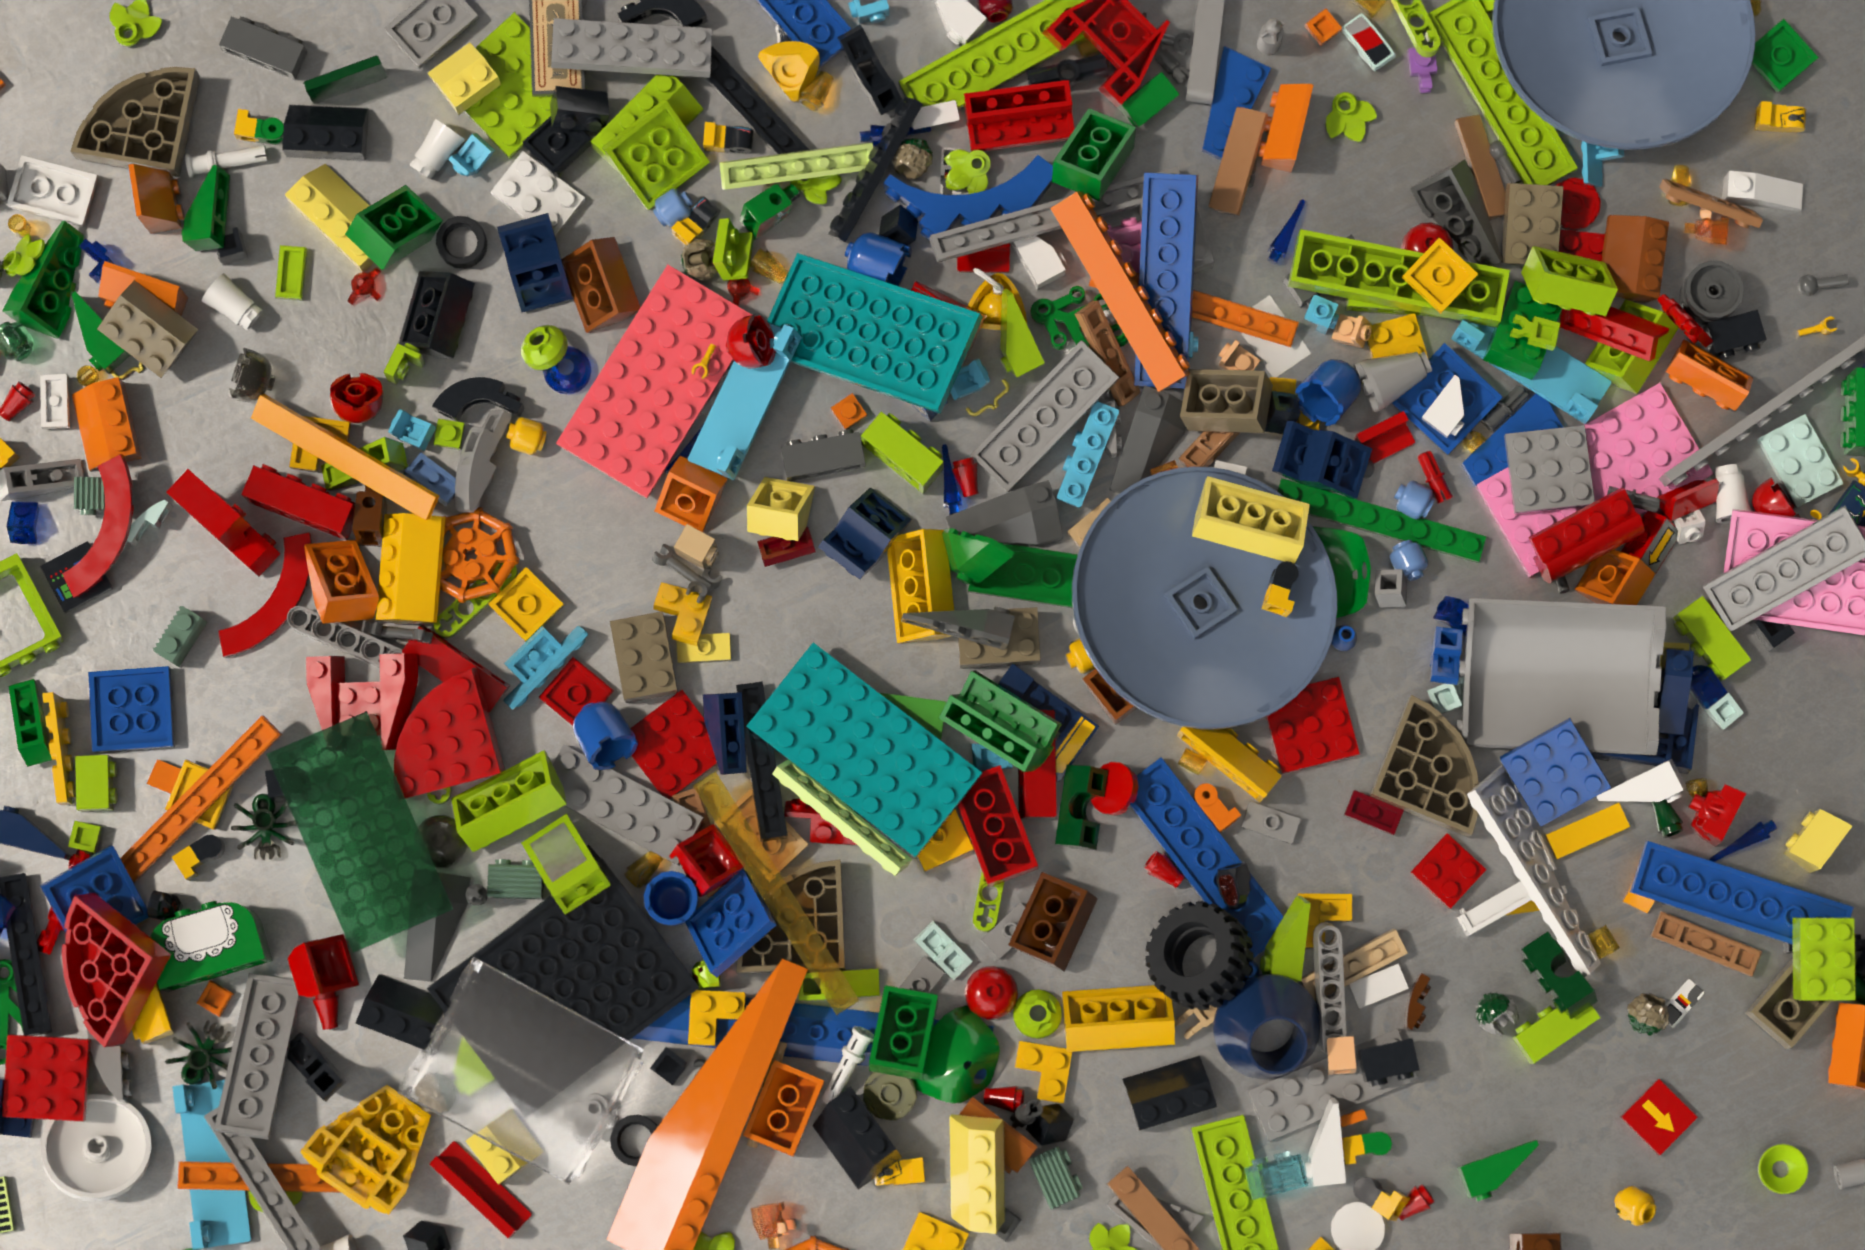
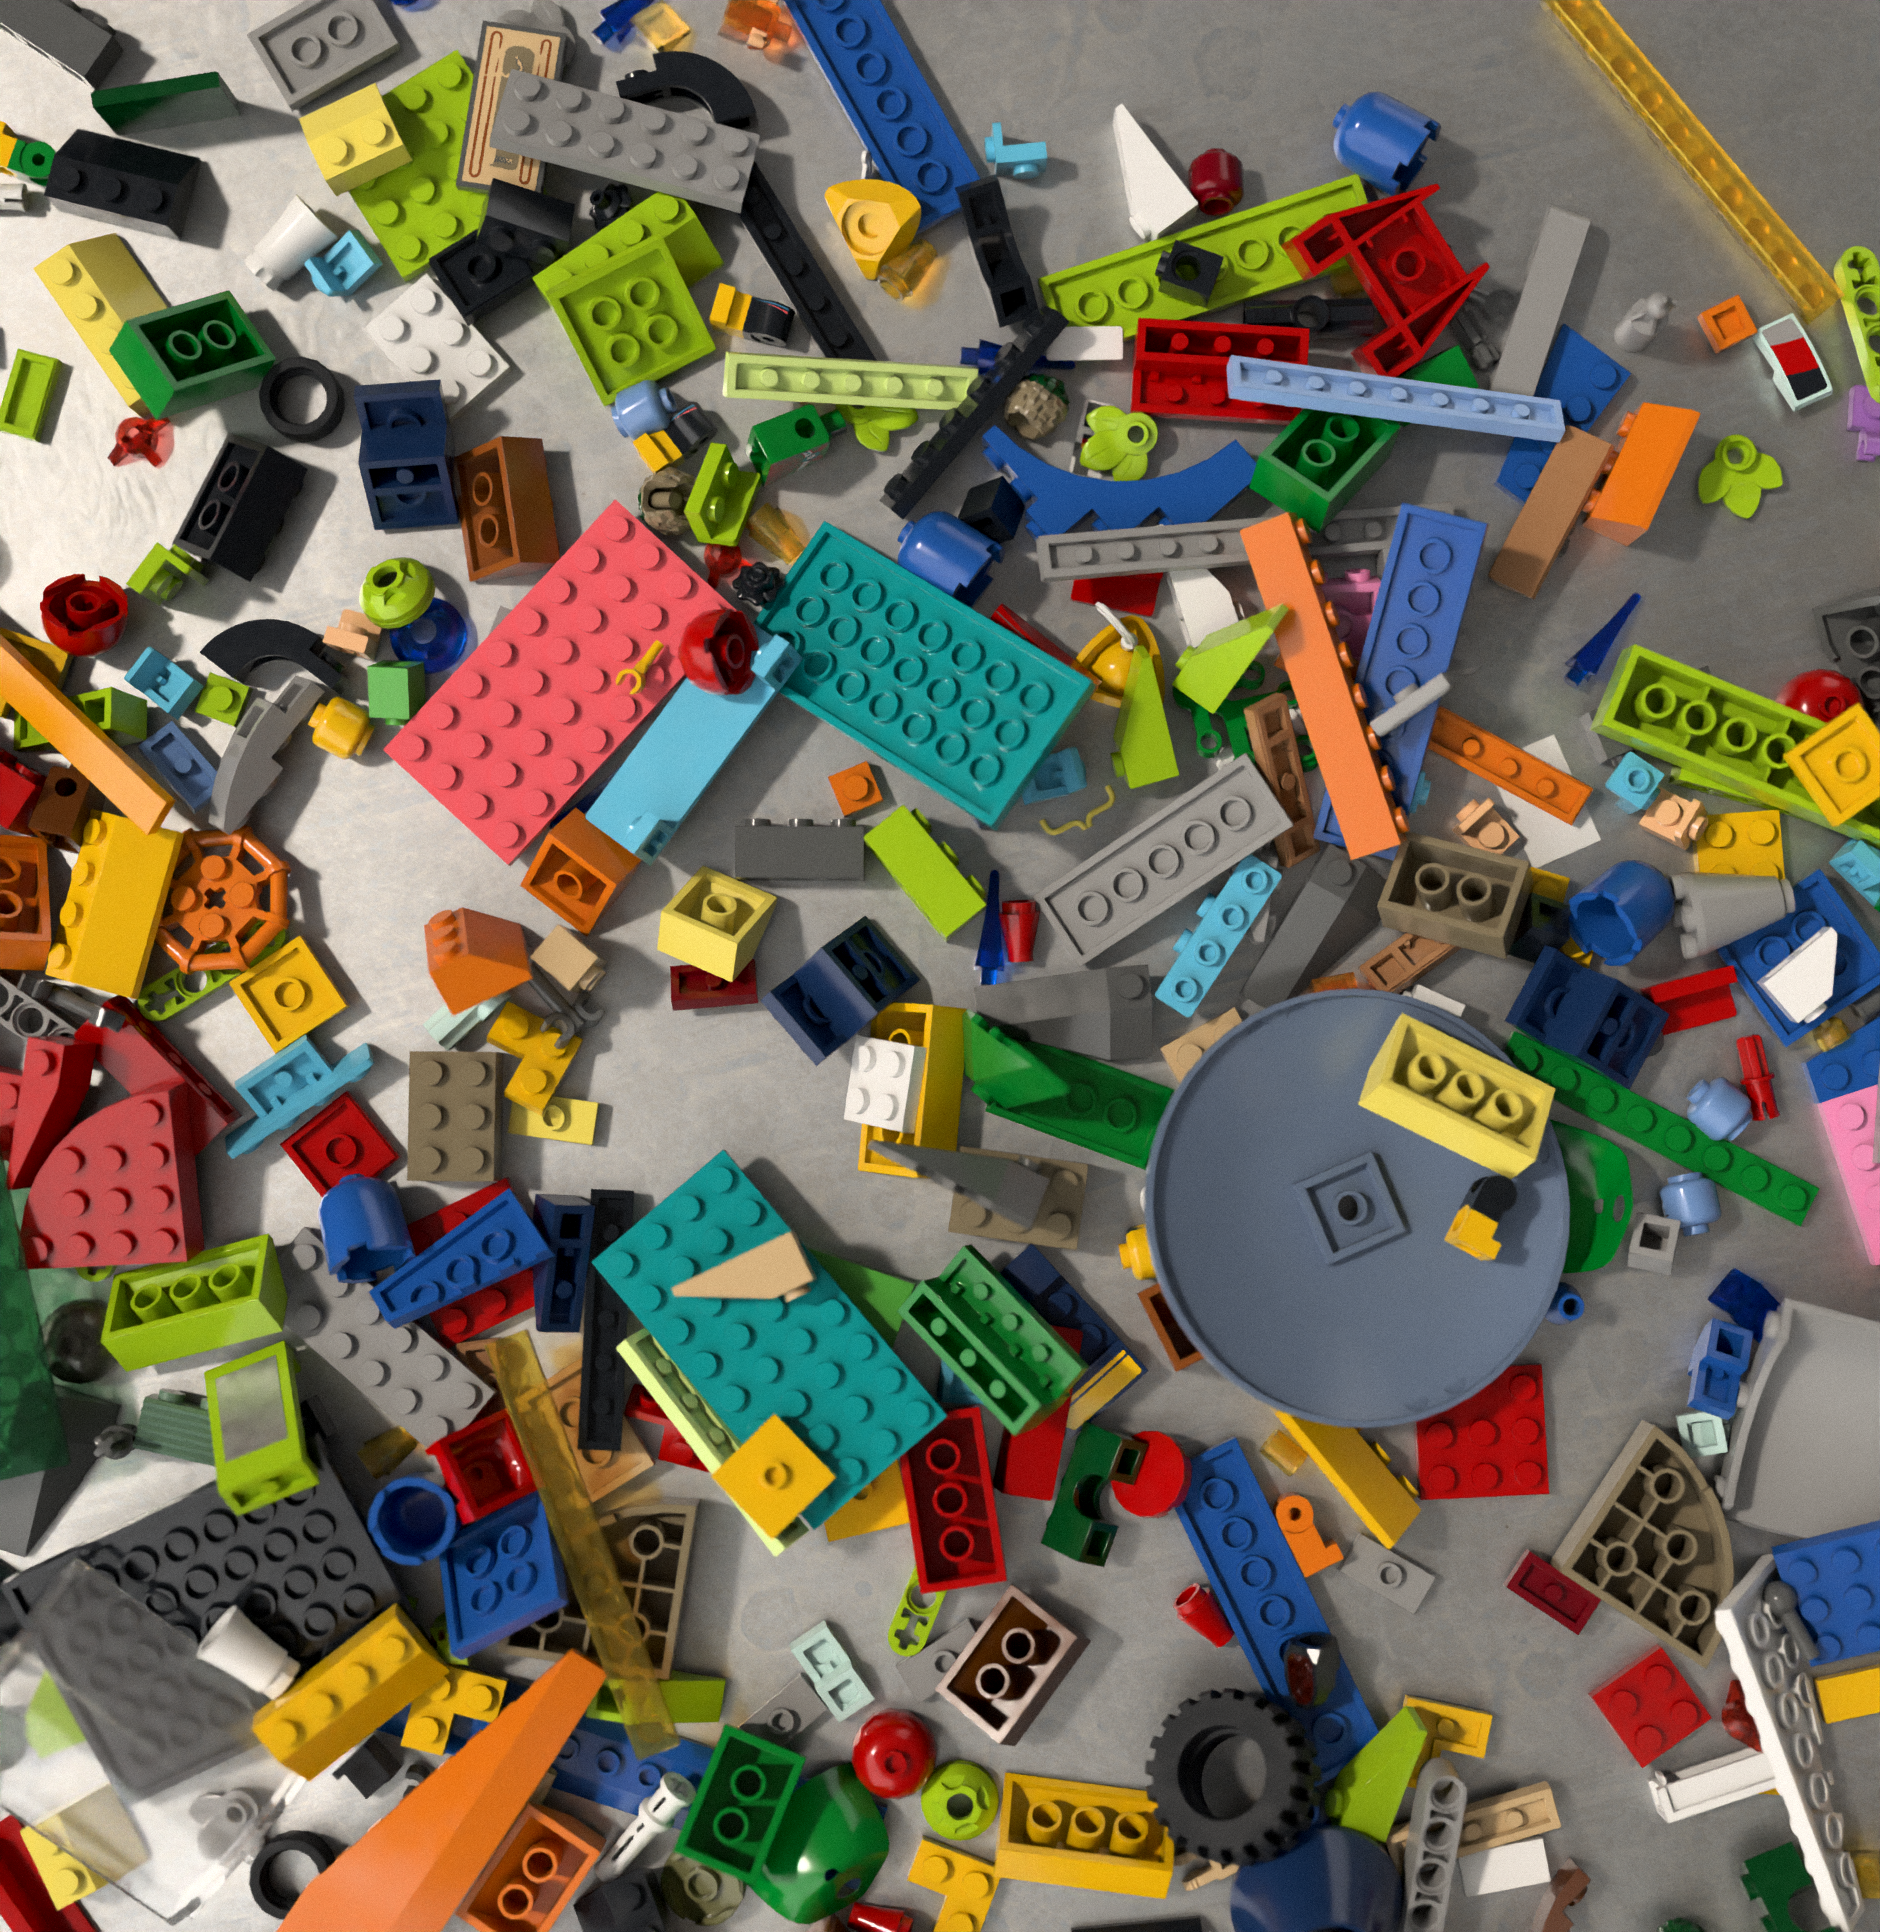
camera: 15 degrees right, 5 degrees up
none -> white plant [196,1605,300,1700]
none -> yellow slope [251,1603,450,1782]
none -> light nougat bracket [323,609,383,661]
none -> bright green brick [367,660,426,726]
none -> blue wing [369,1188,555,1329]
none -> light aqua piece [423,991,512,1051]
none -> orange slope [424,907,532,1016]
none -> black plant [589,183,634,231]
none -> tan slope [671,1231,817,1302]
none -> yellow plate [711,1413,836,1541]
none -> black plant [732,562,785,606]
none -> white plate [844,1035,927,1133]
none -> black brick [1155,240,1224,308]
none -> lime slope [1171,604,1289,714]
none -> light blue plate [1226,355,1566,443]
none -> light grey plate [1369,671,1457,736]
none -> clear red piece [1721,1679,1763,1753]
none -> dark grey bar [1762,1580,1820,1662]

